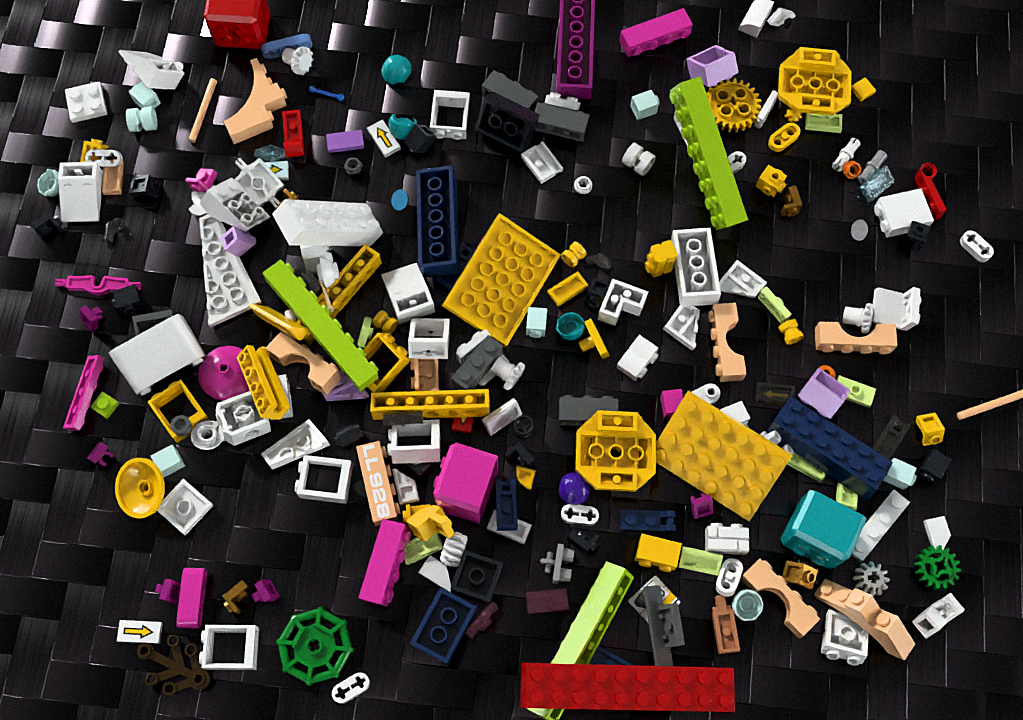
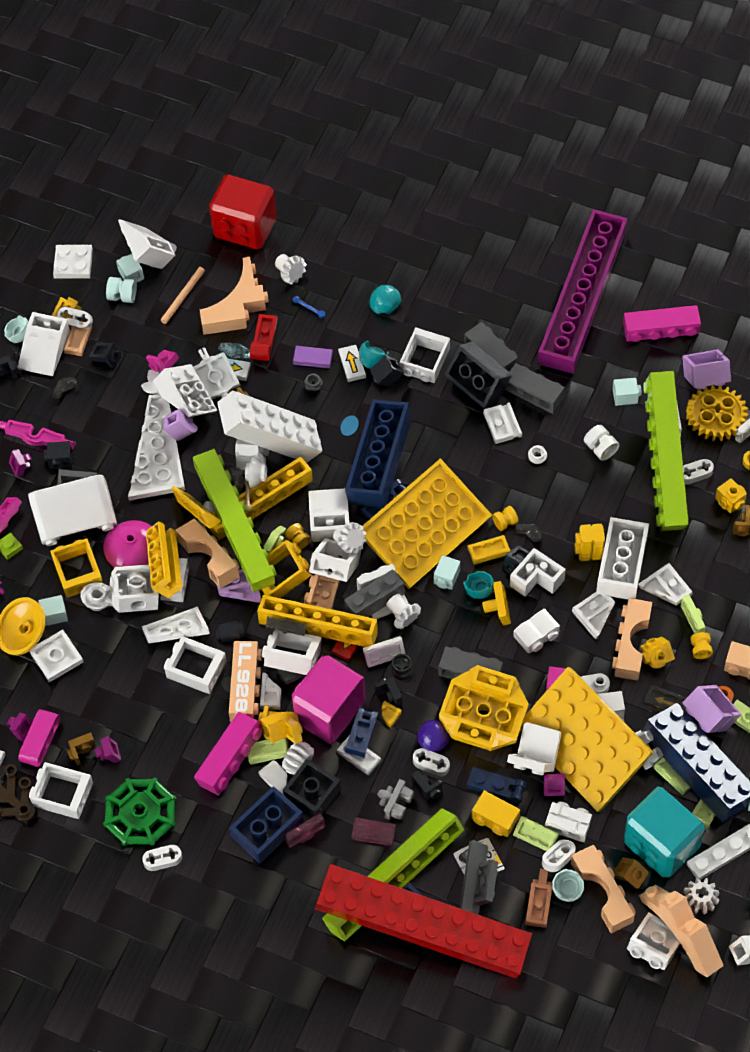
camera: 20 degrees right, 10 degrees down
dark grey tile [170,415,192,436] -> none
medium blue beam [261,34,313,59] -> none
white plate [545,92,581,110] -> none
none -> white gear [333,522,367,554]
none -> white bracket [507,723,561,775]
none -> yellow brick [641,636,675,668]

